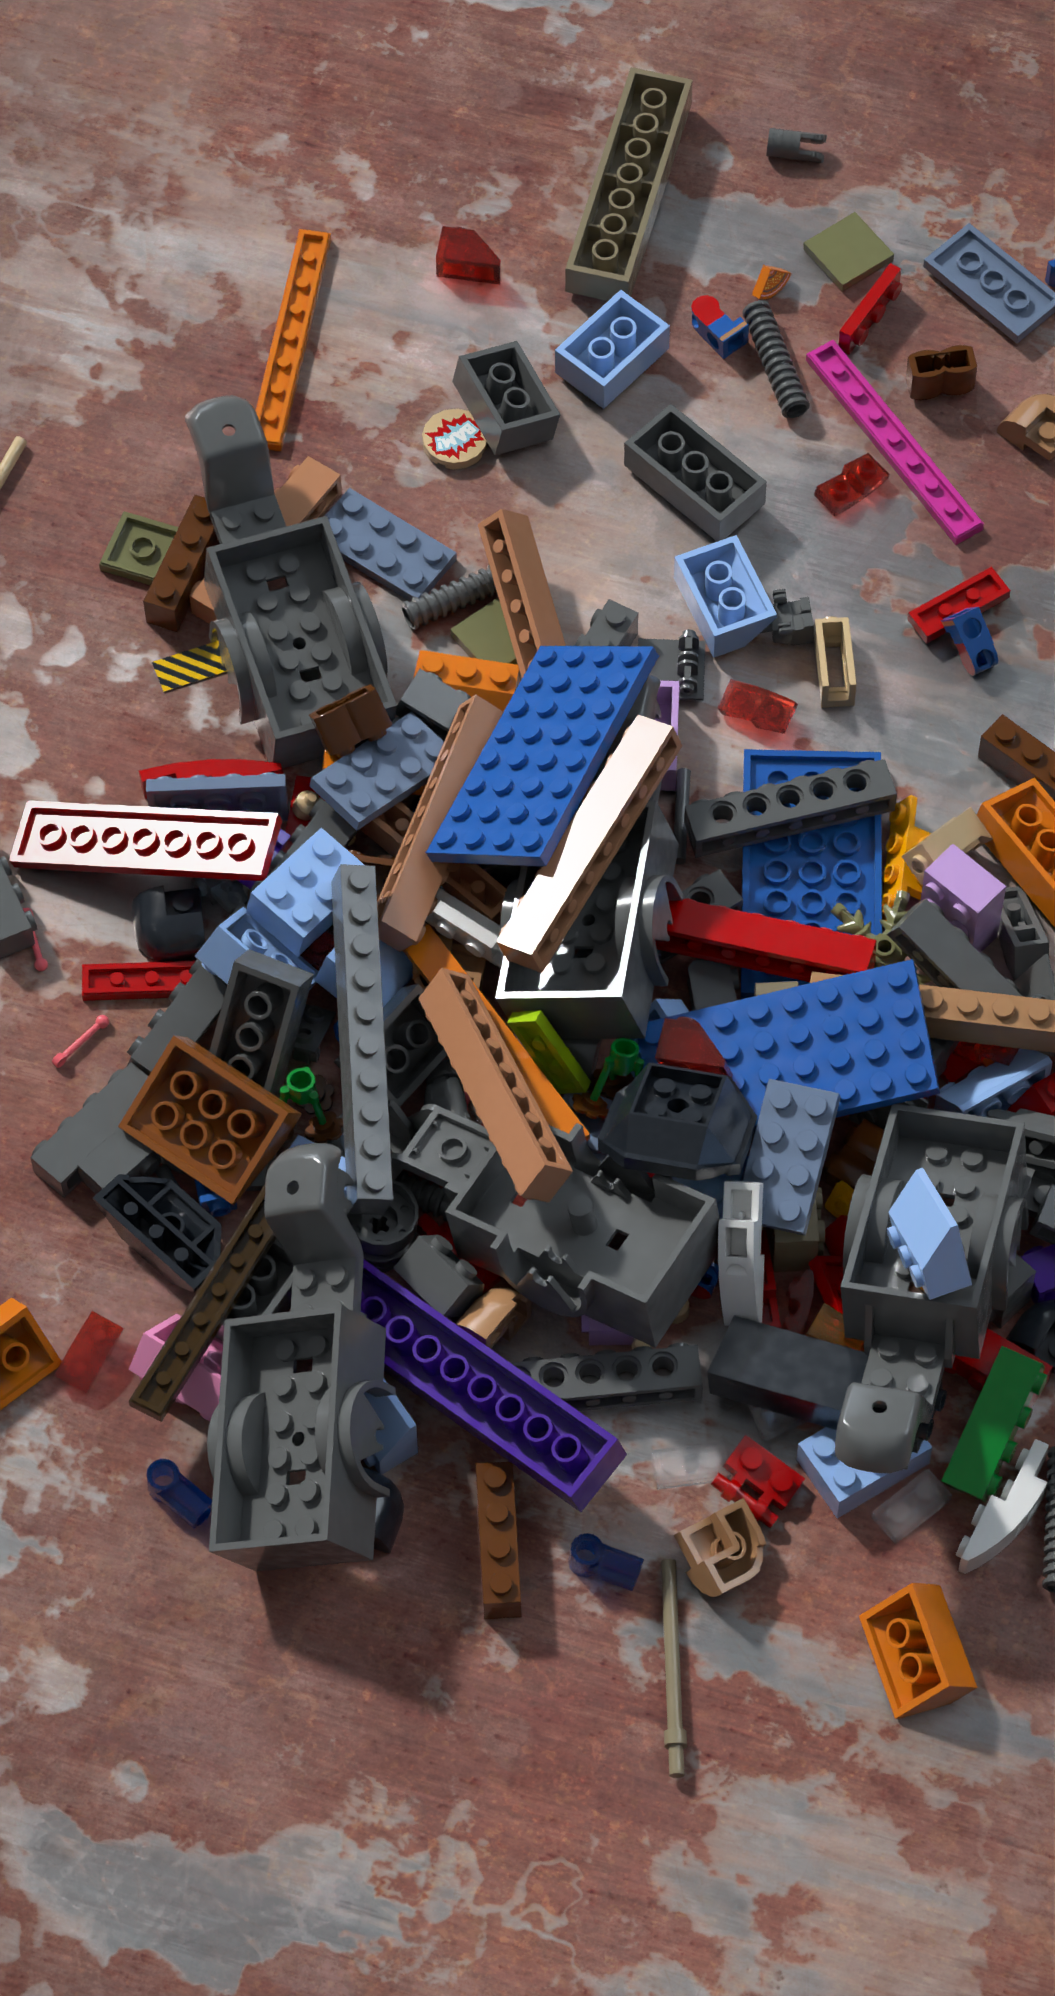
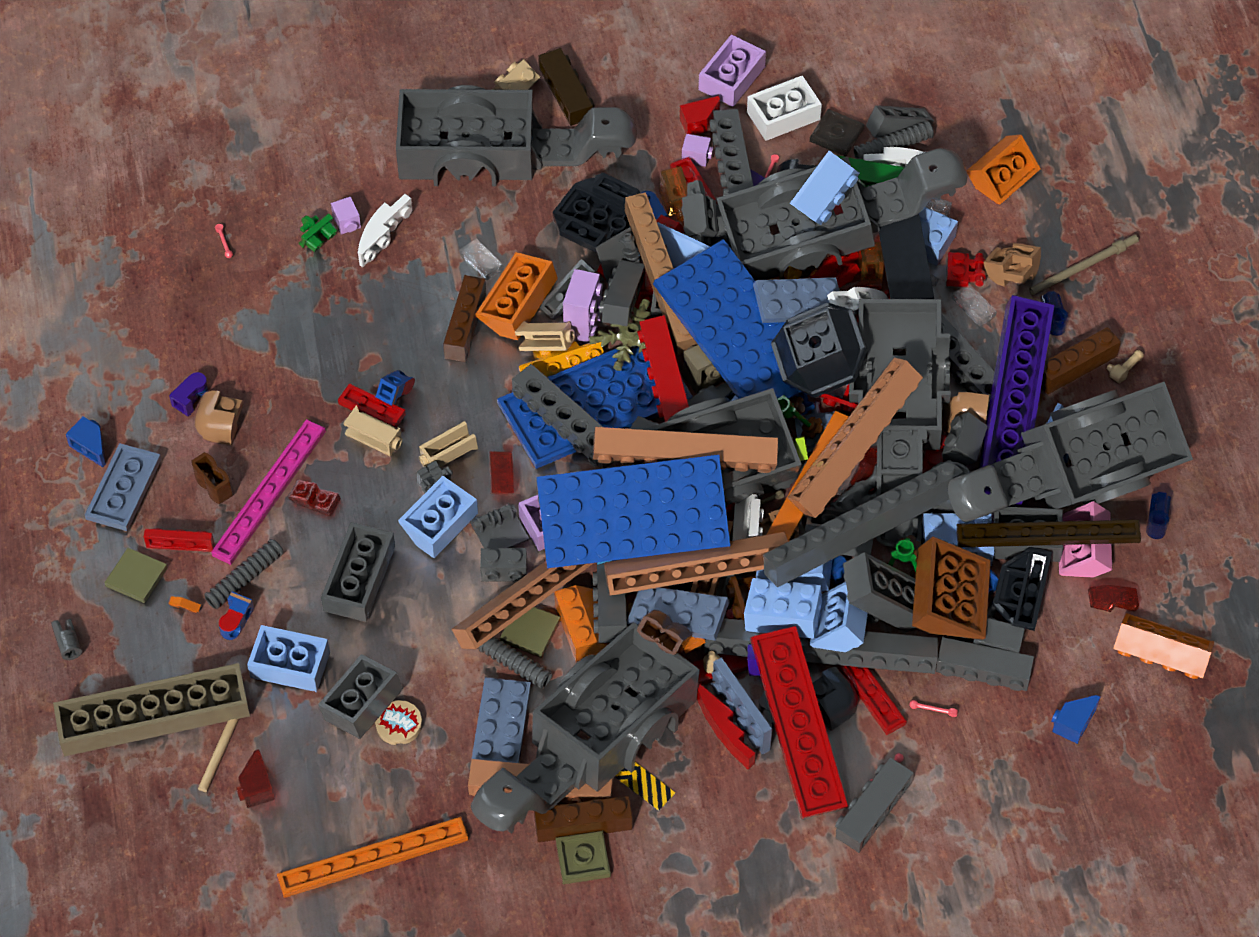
camera: 120 degrees left, 5 degrees down
clear red slope [655,1016,733,1078] -> none
none -> tan bar [198,719,239,792]
none -> tan window [344,405,403,456]
none -> tan piece [1106,350,1144,383]

